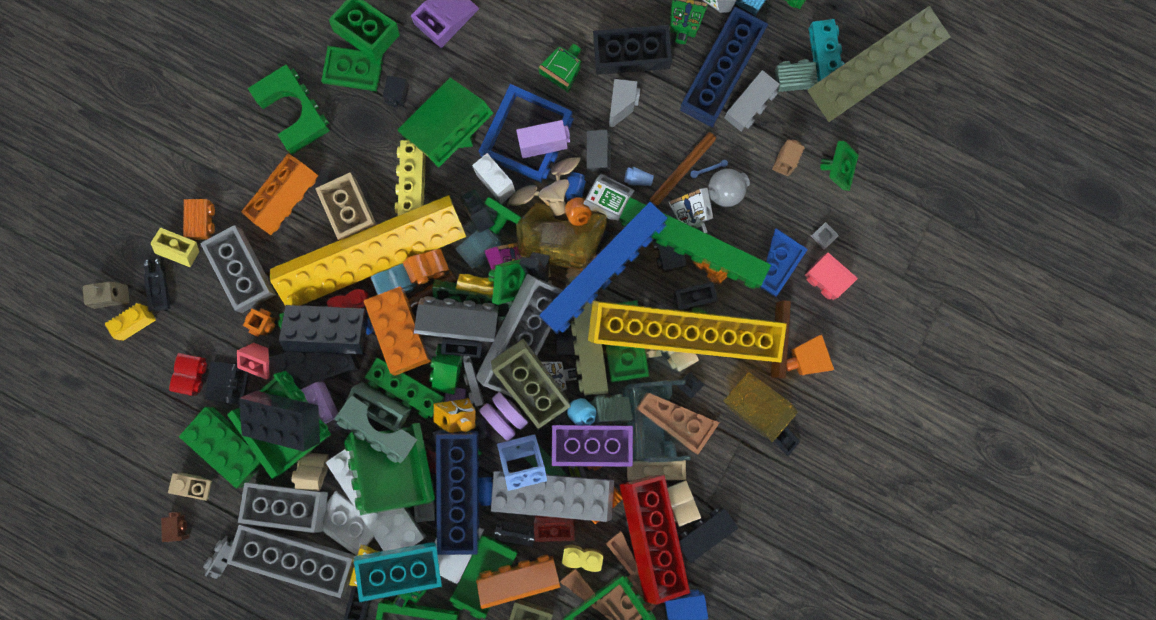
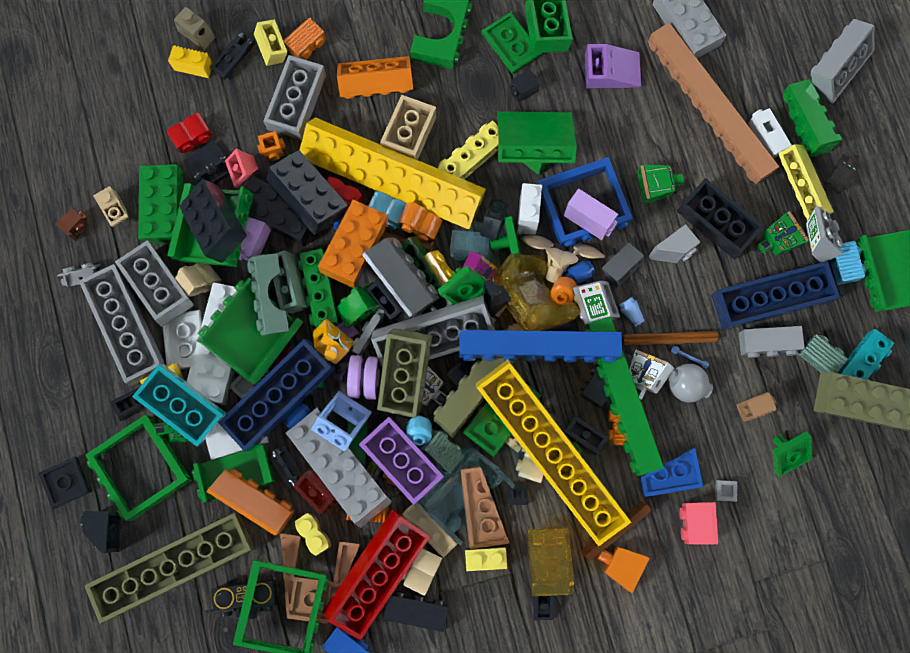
camera: 45 degrees right, 5 degrees down
none -> light yellow brick [465,547,507,571]

